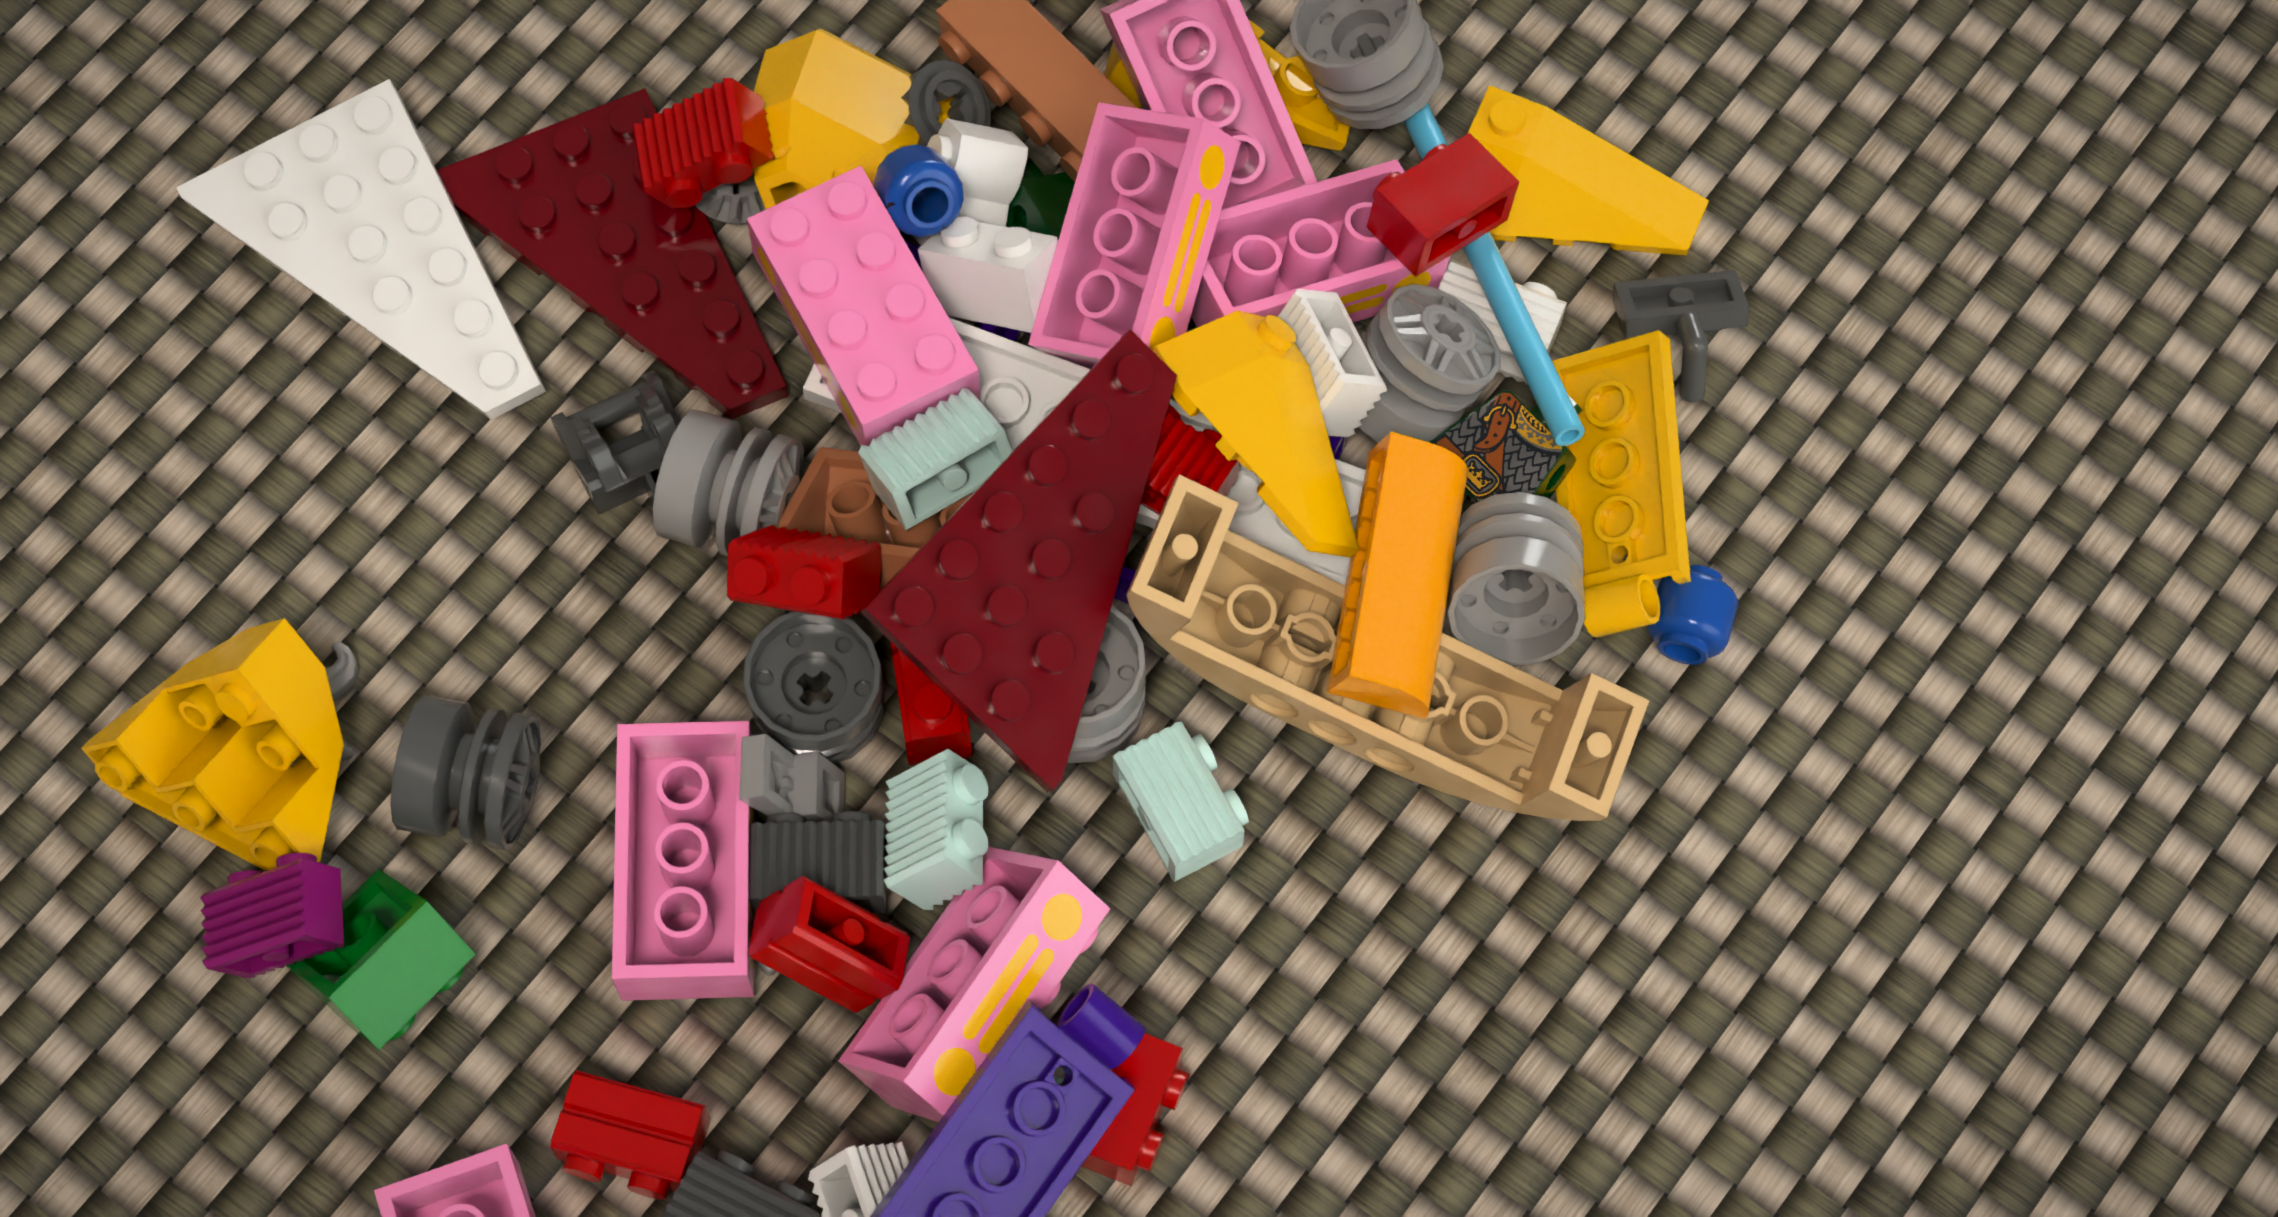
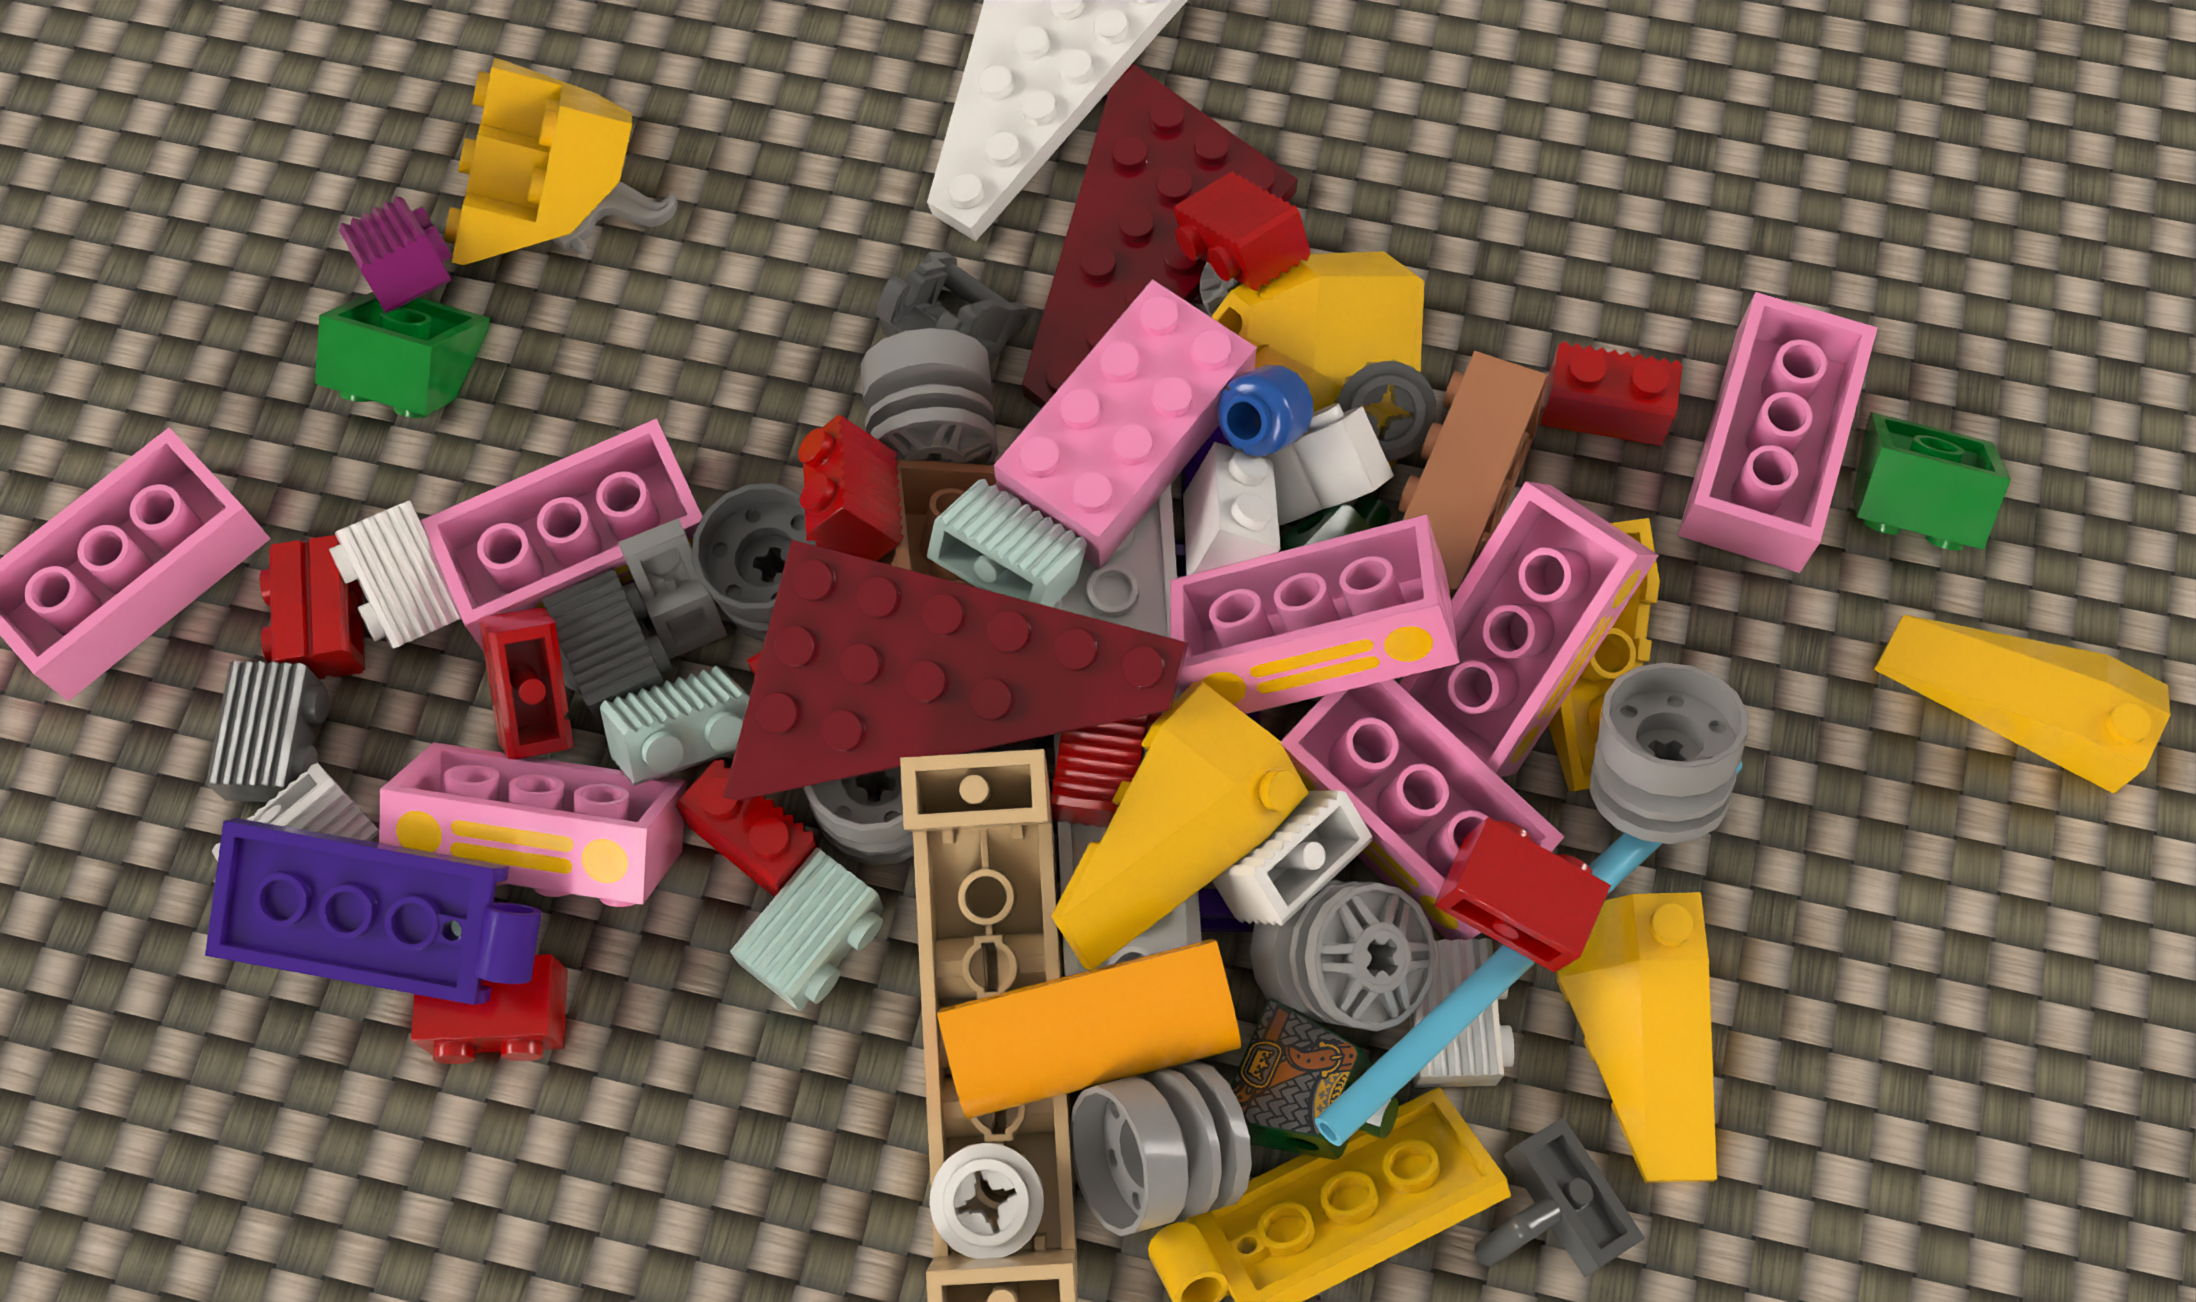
camera: 70 degrees right, 0 degrees up
dark grey wheel [390,695,541,850] -> none
none -> white brick [329,500,461,649]
none -> red brick [675,759,821,897]
none -> white gear [930,1142,1044,1259]

